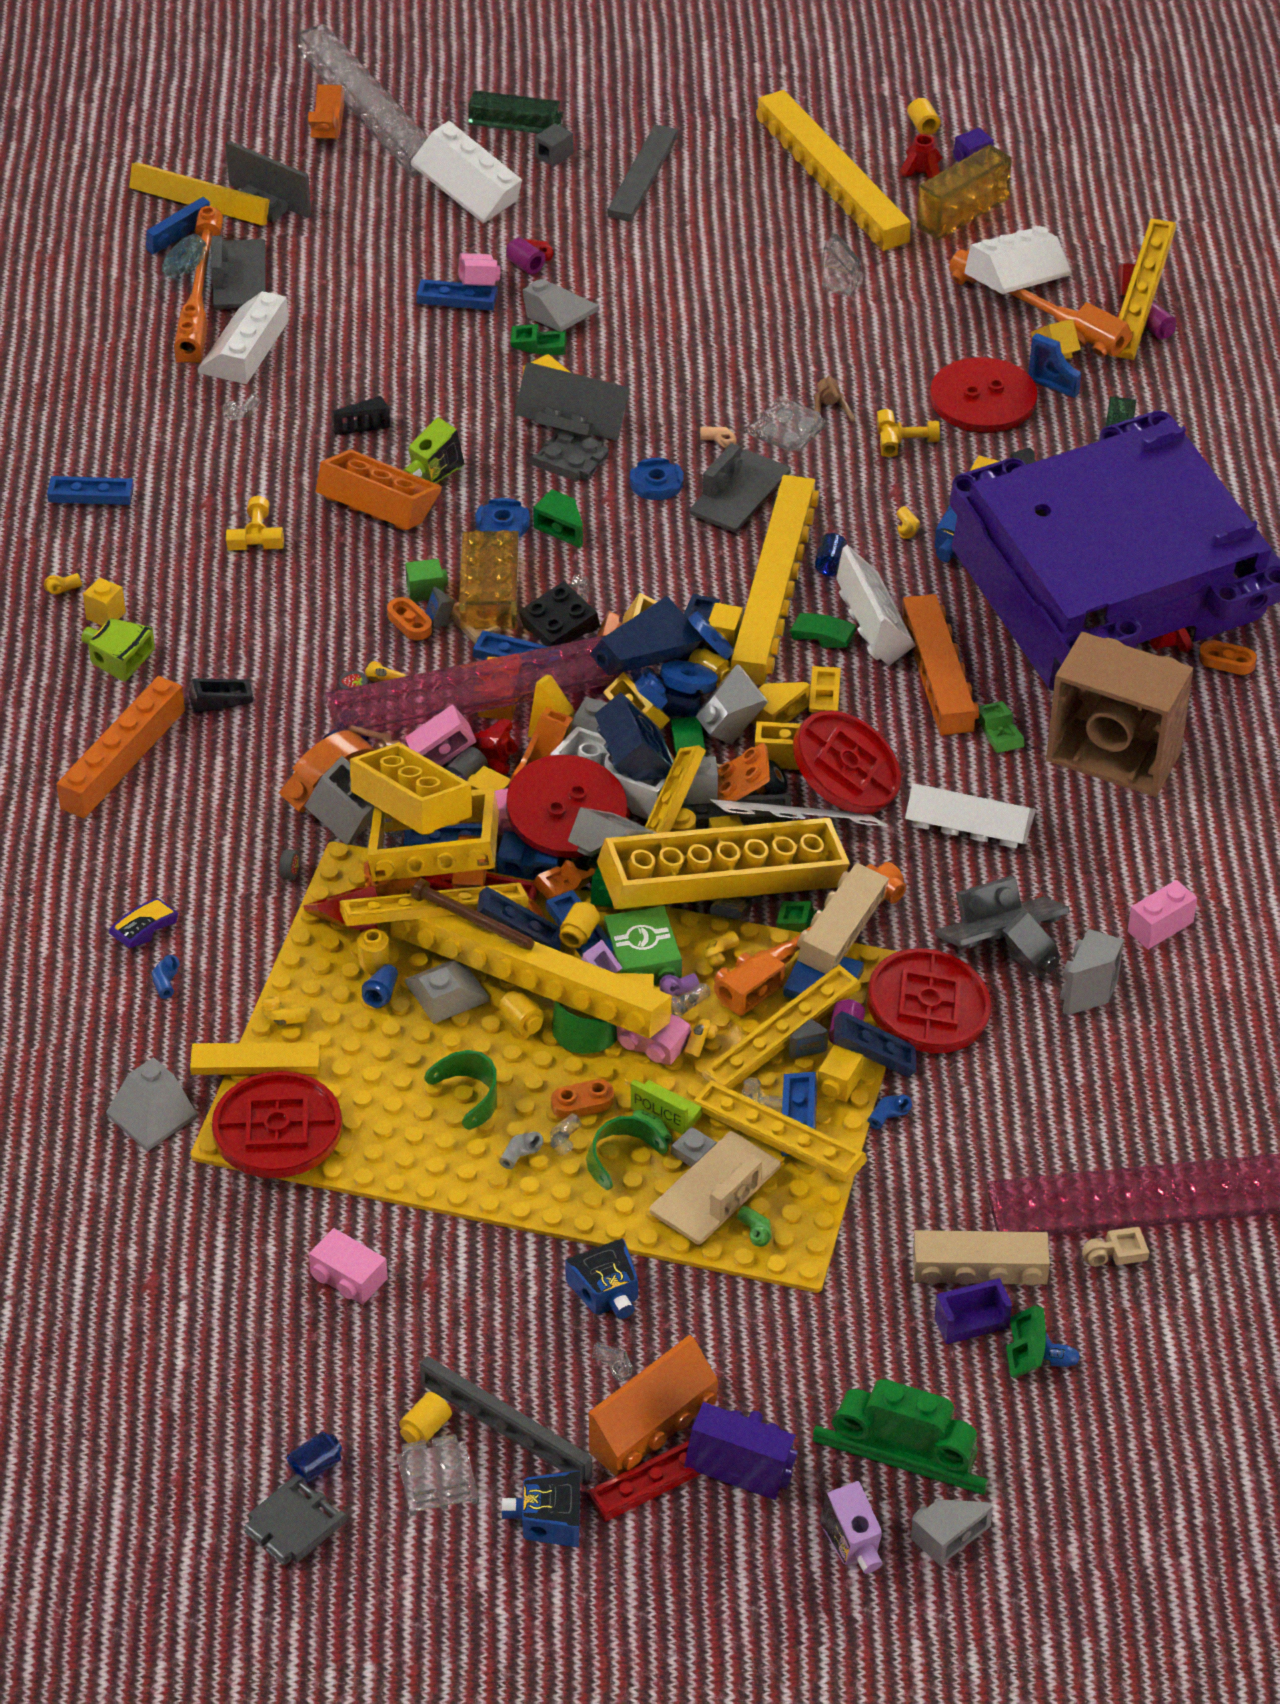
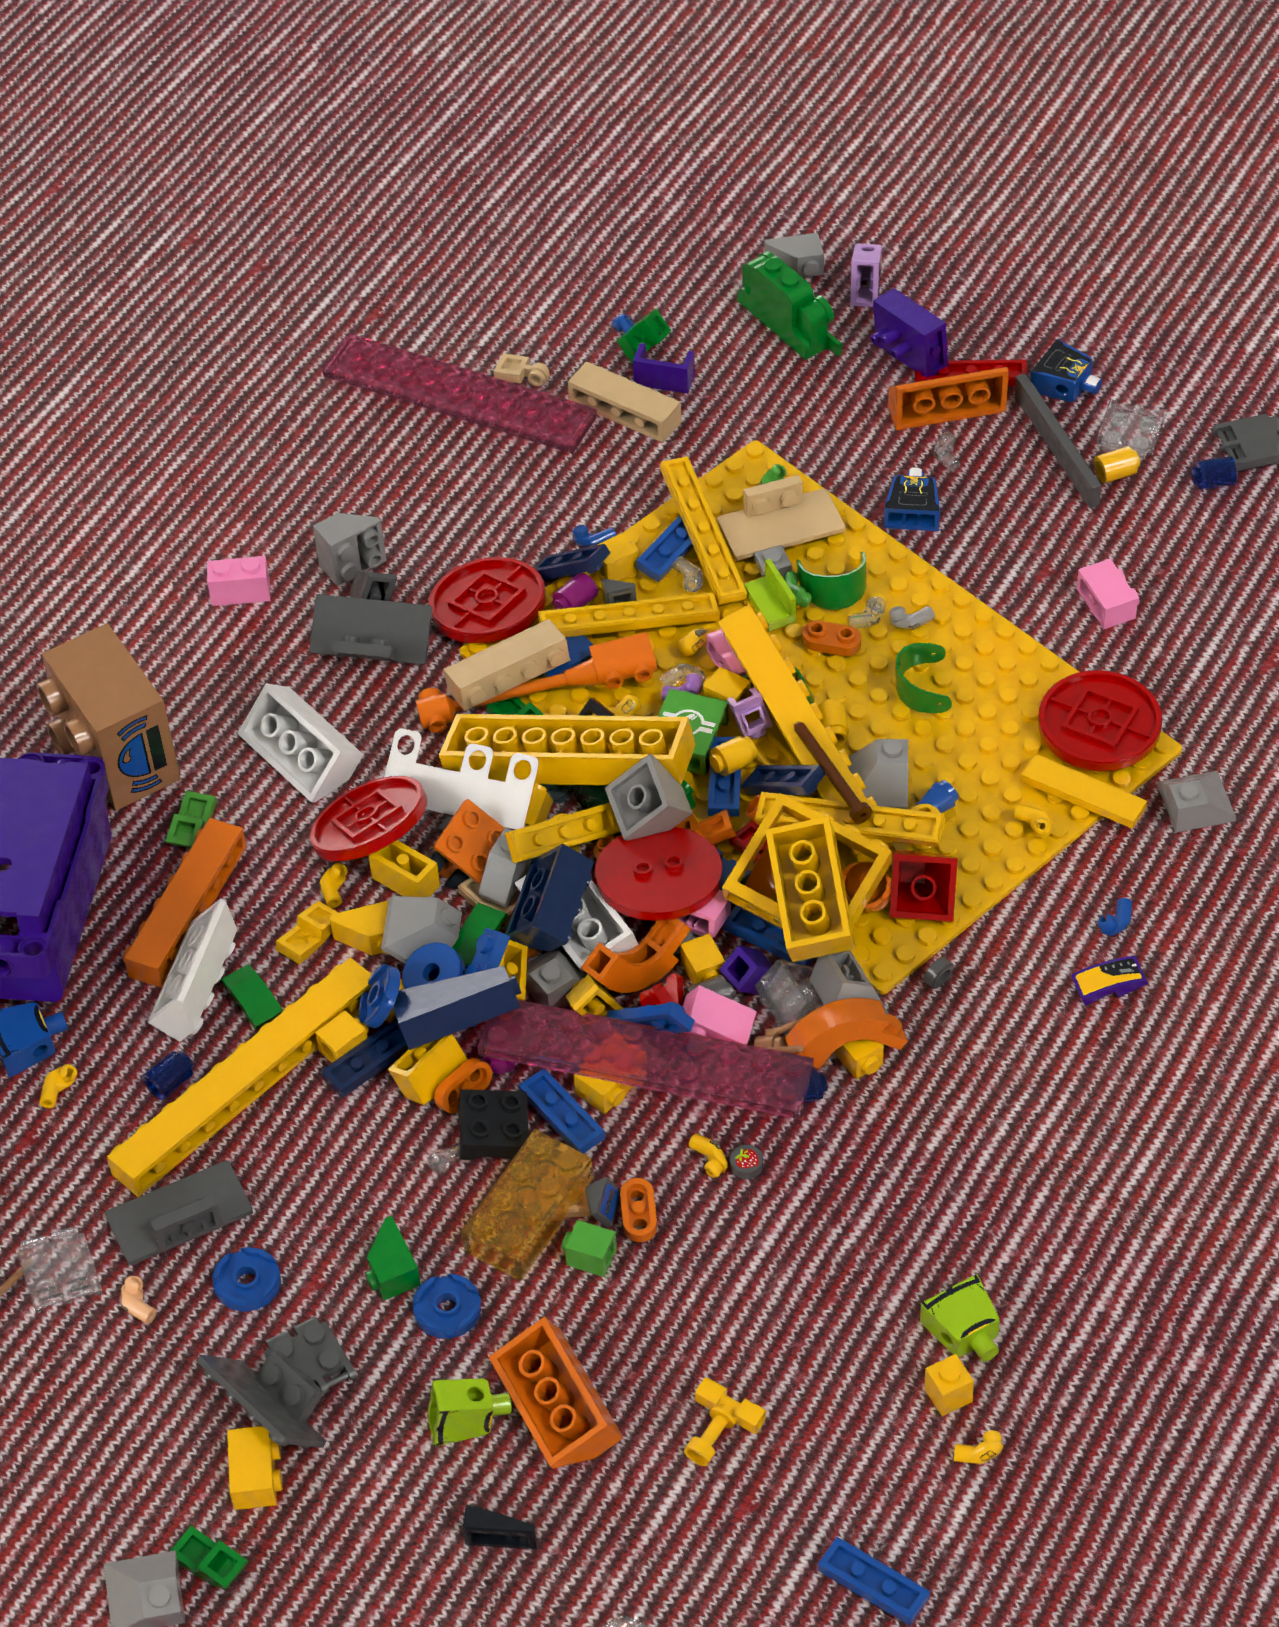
camera: 145 degrees left, 5 degrees up
orange brick [56,676,185,819] -> none
black slope [189,678,254,713] -> none
none -> blue plate [604,1002,695,1039]

